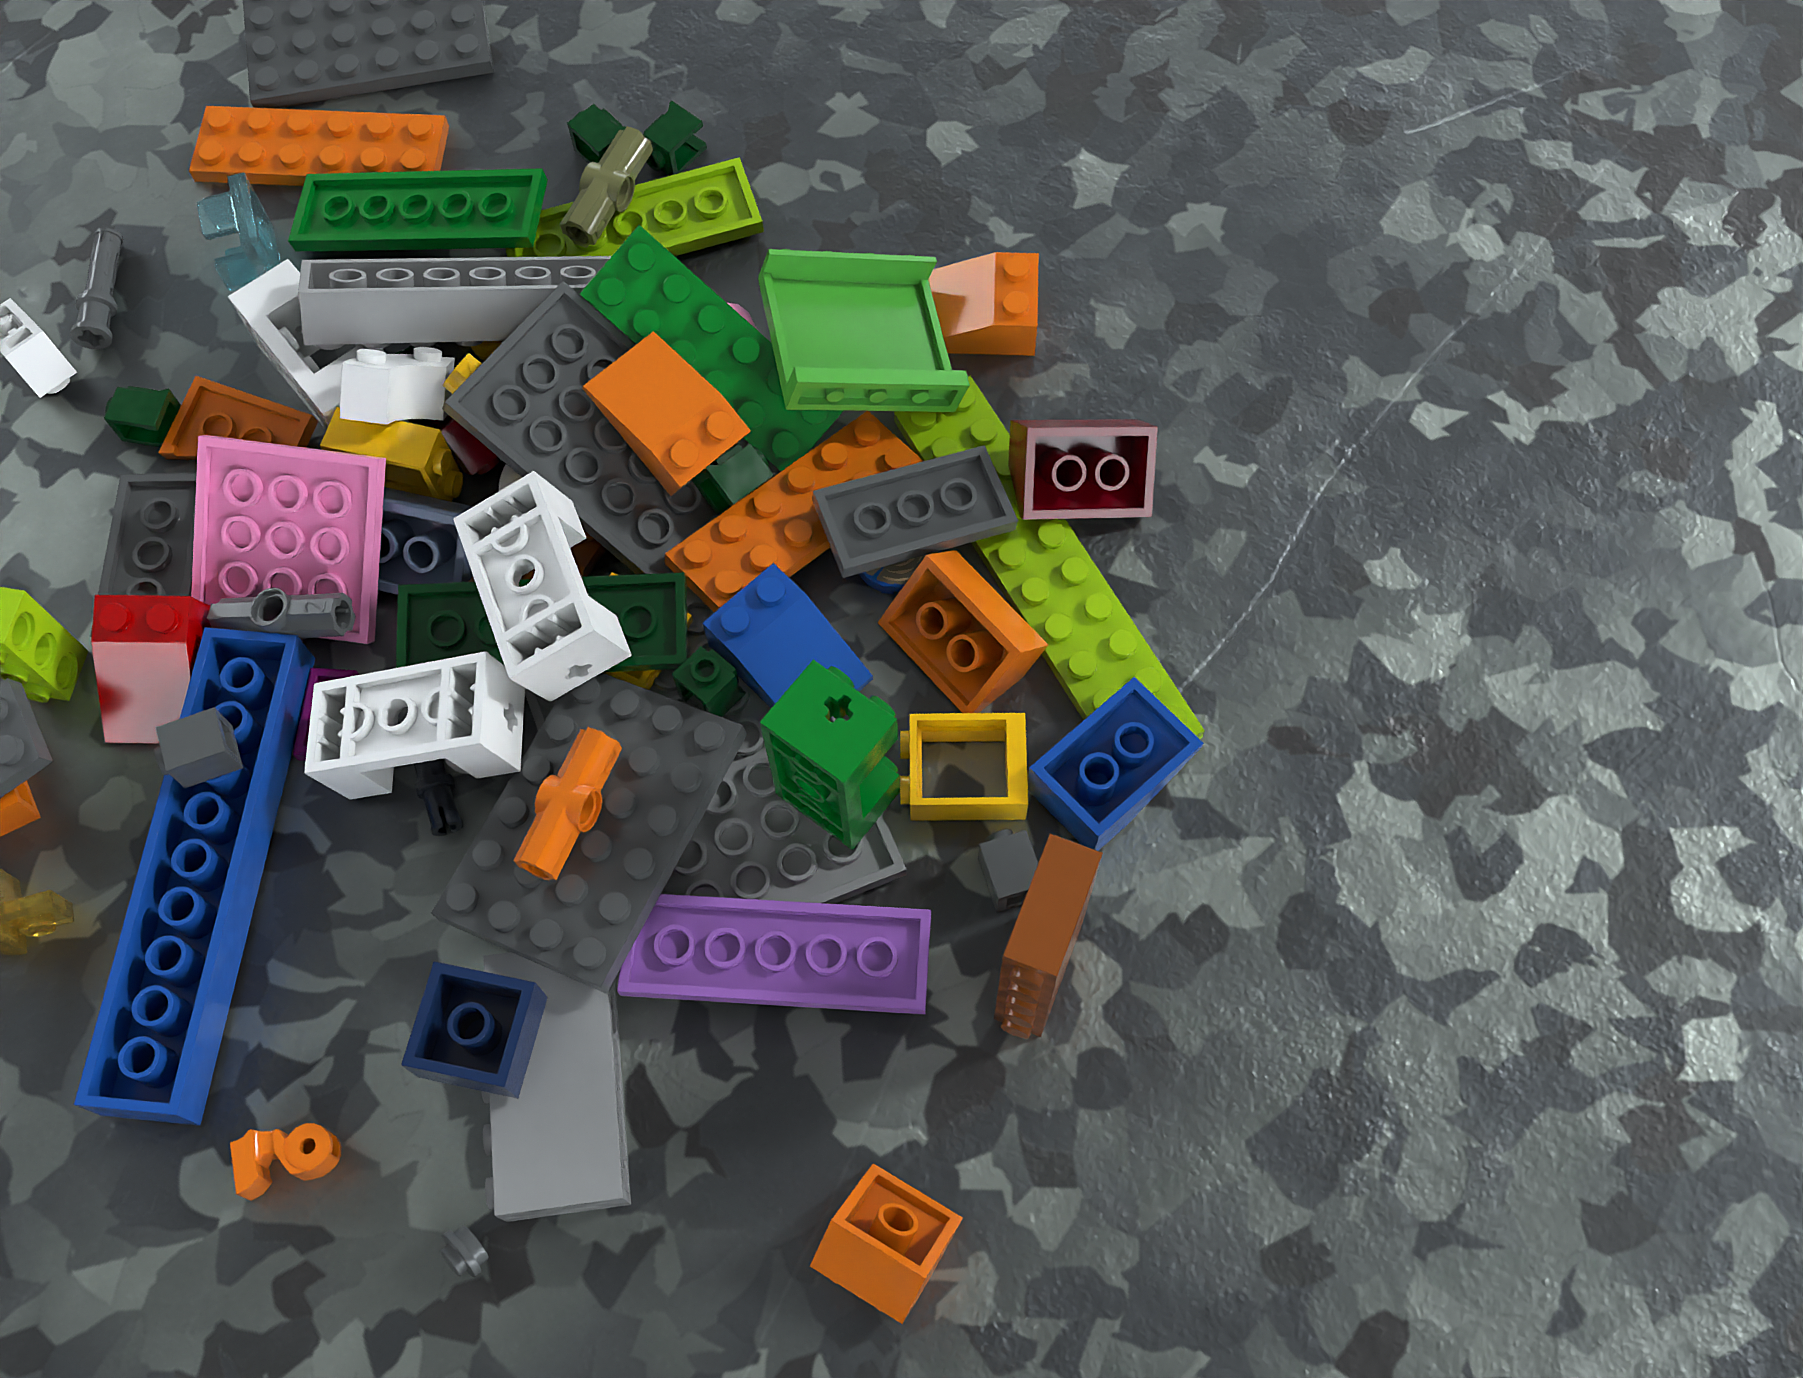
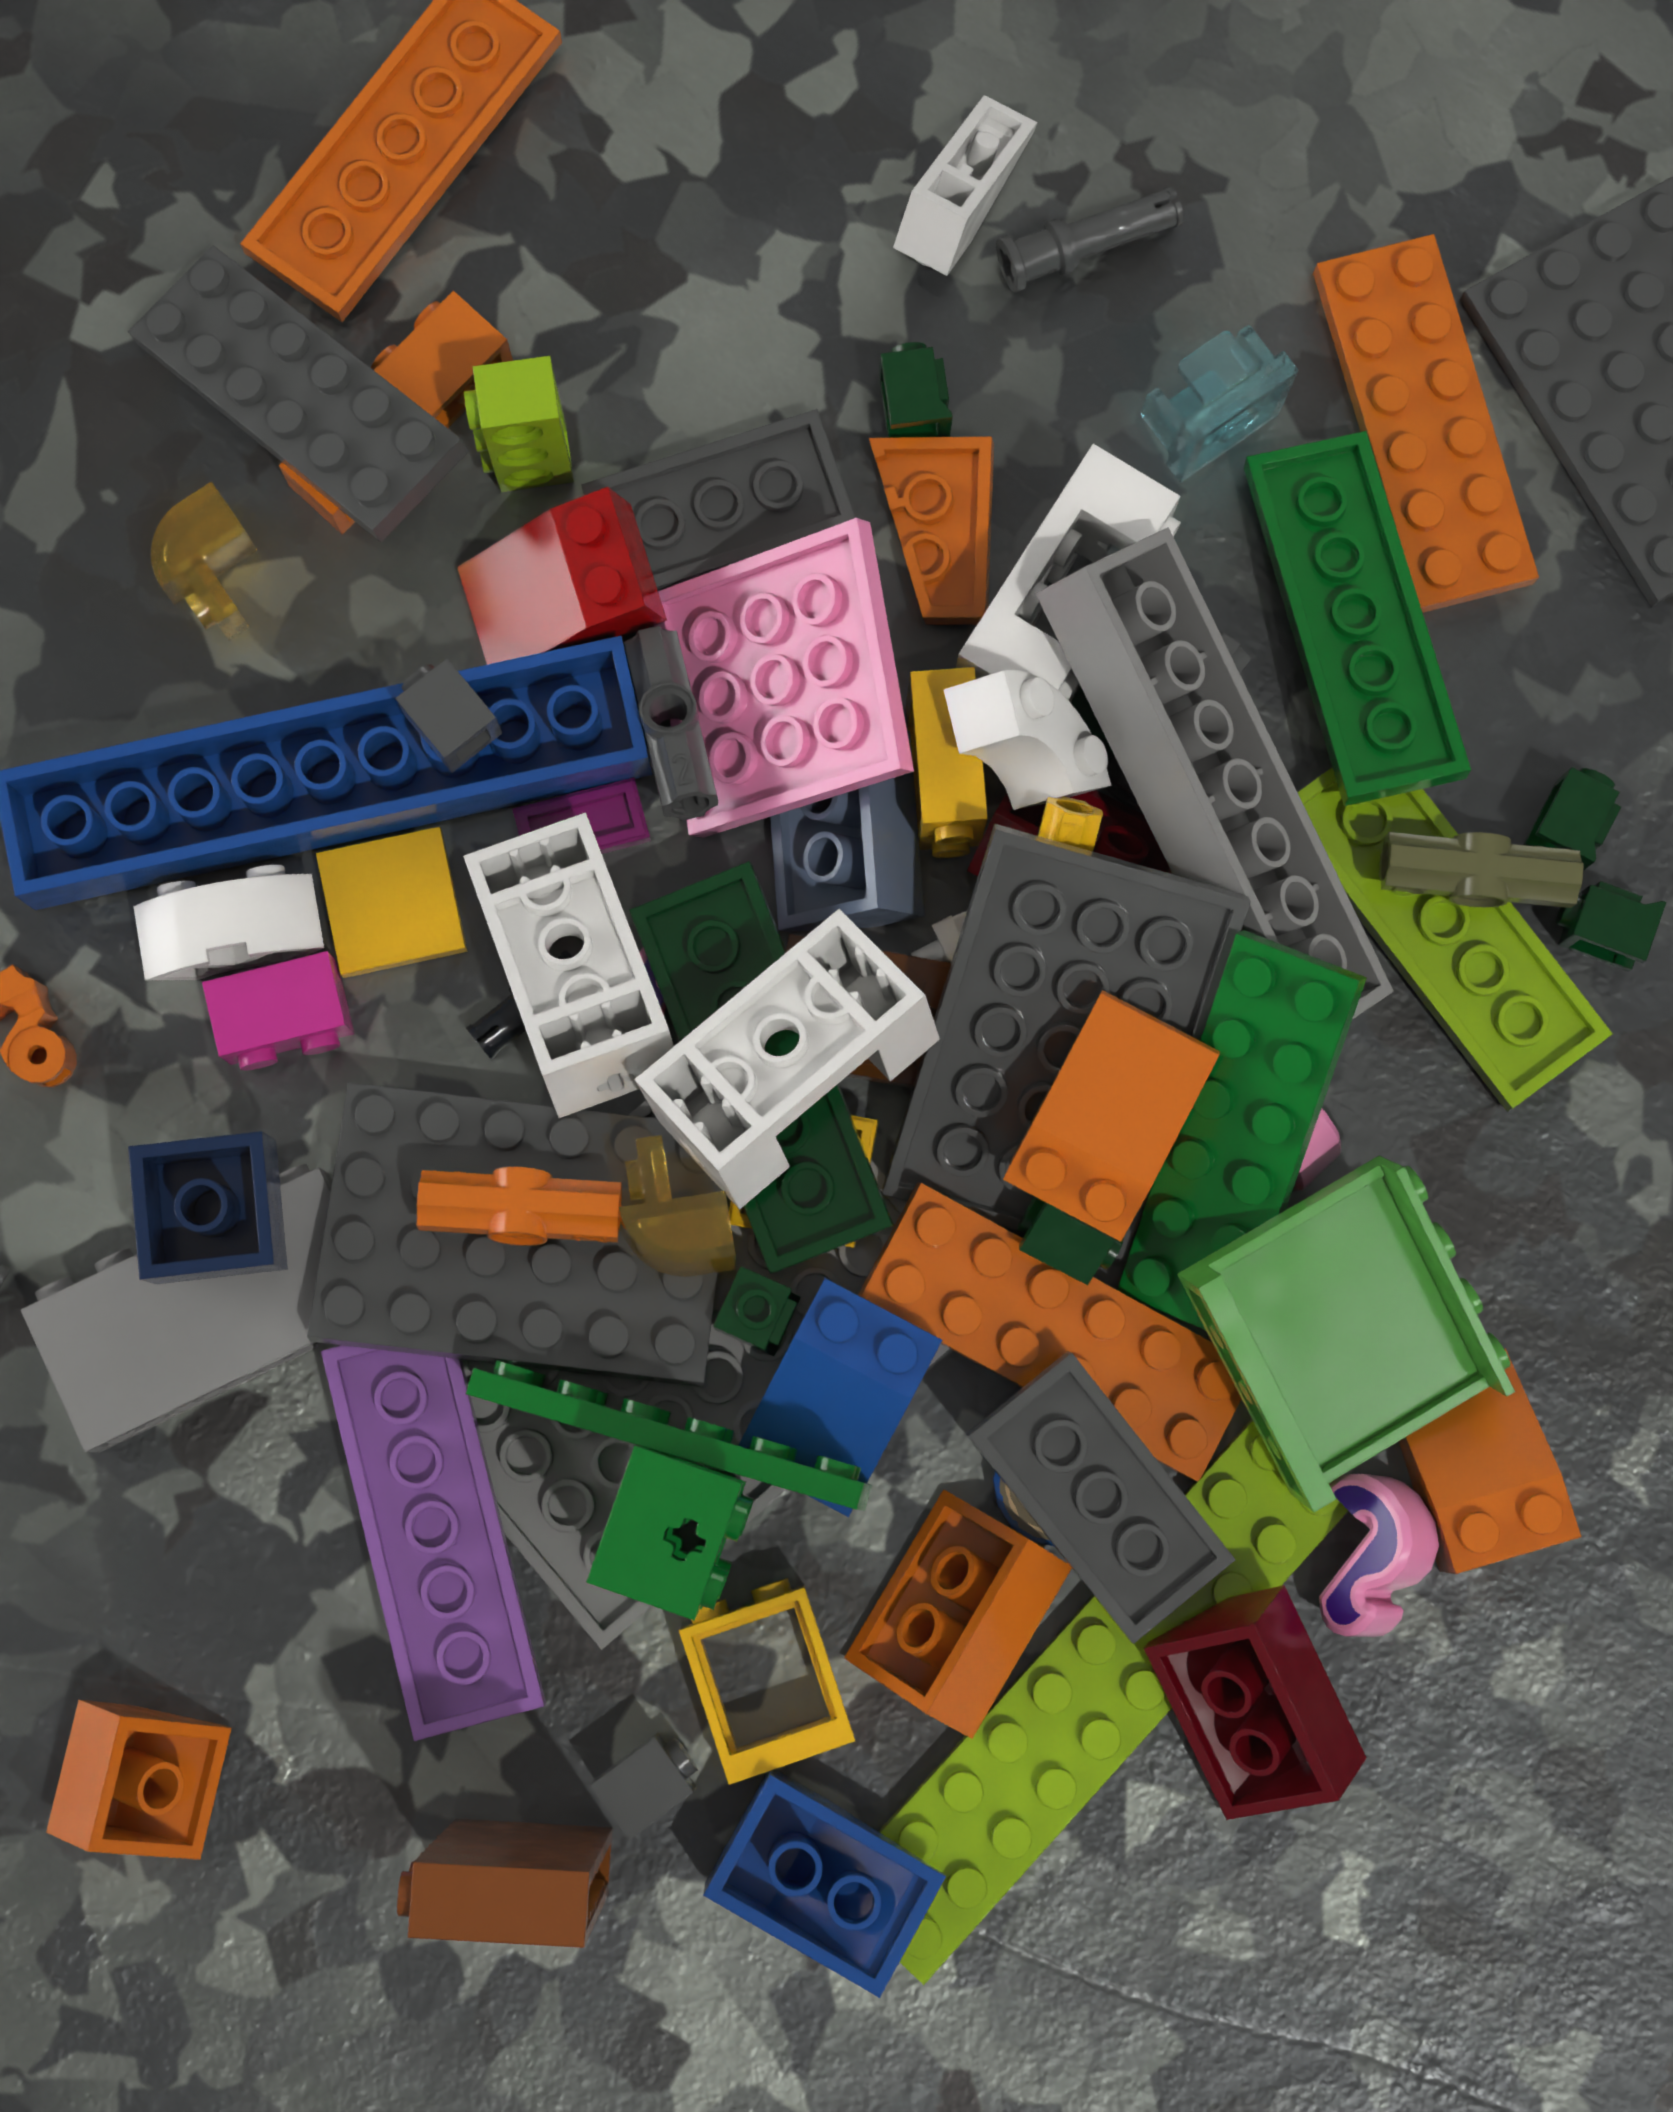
camera: 65 degrees right, 15 degrees up
none -> white brick [133,865,324,981]
none -> dark pink brick [202,951,355,1071]
none -> yellow tile [316,826,468,978]
none -> green plate [466,1360,872,1511]
none -> clear yellow brick [619,1135,736,1277]
none -> bright pink animal [1319,1474,1439,1637]

